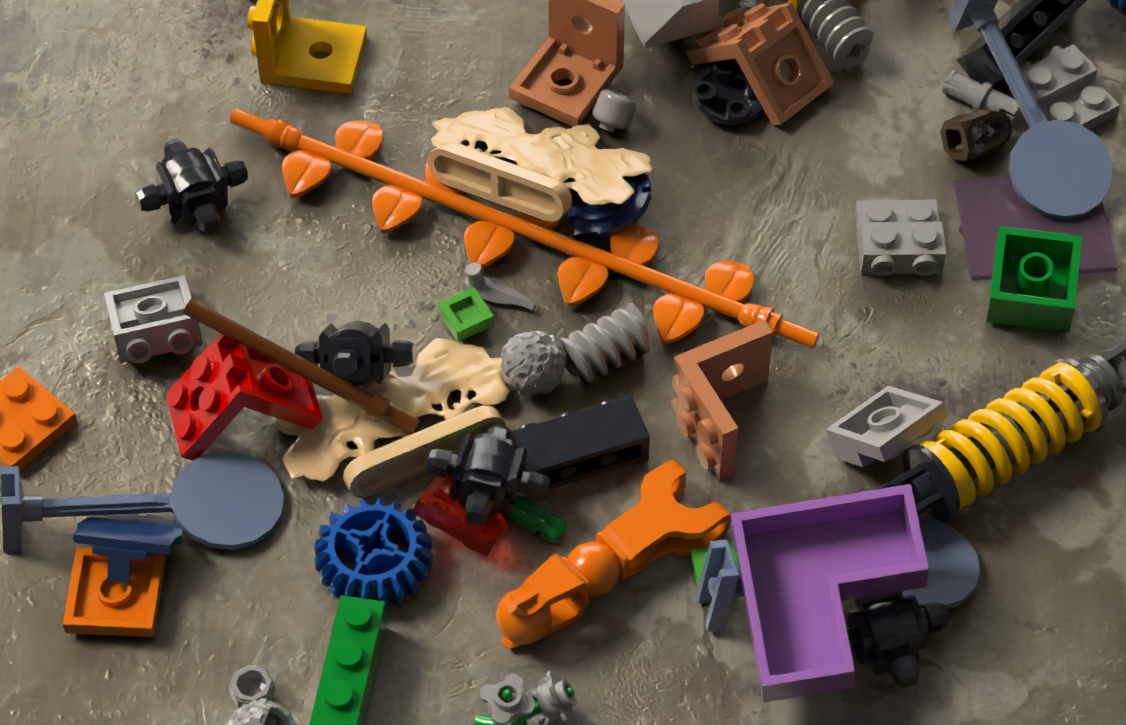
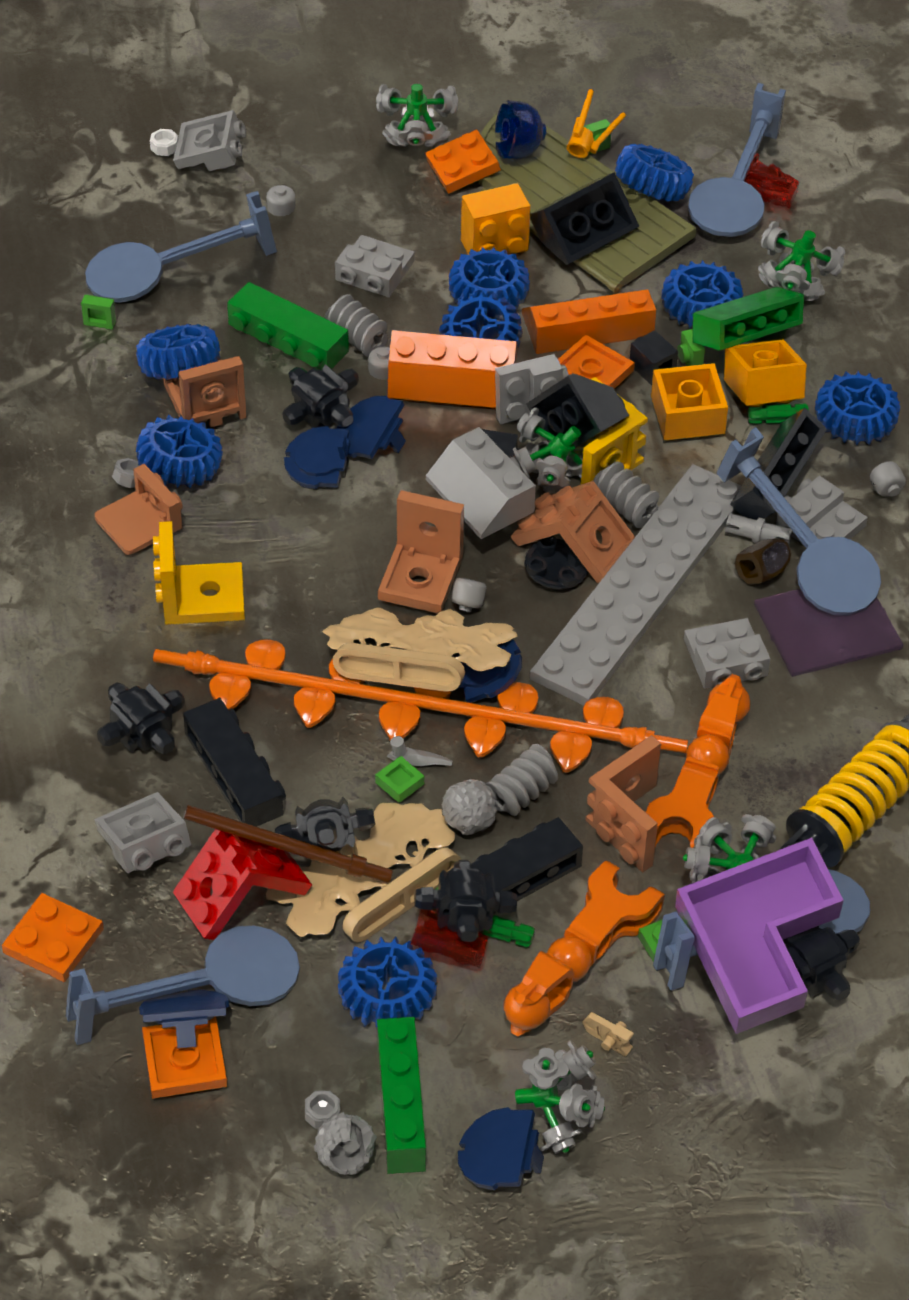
camera: 15 degrees left, 5 degrees down
light grey plate [826,386,948,467] -> none
green brick [986,226,1082,333] -> none
none -> black brick [183,698,286,827]
none -> light grey plate [530,464,741,705]
none -> tan piece [583,1012,634,1057]
none -> orange piece [646,674,751,848]
none -> light grey plant [683,814,776,883]

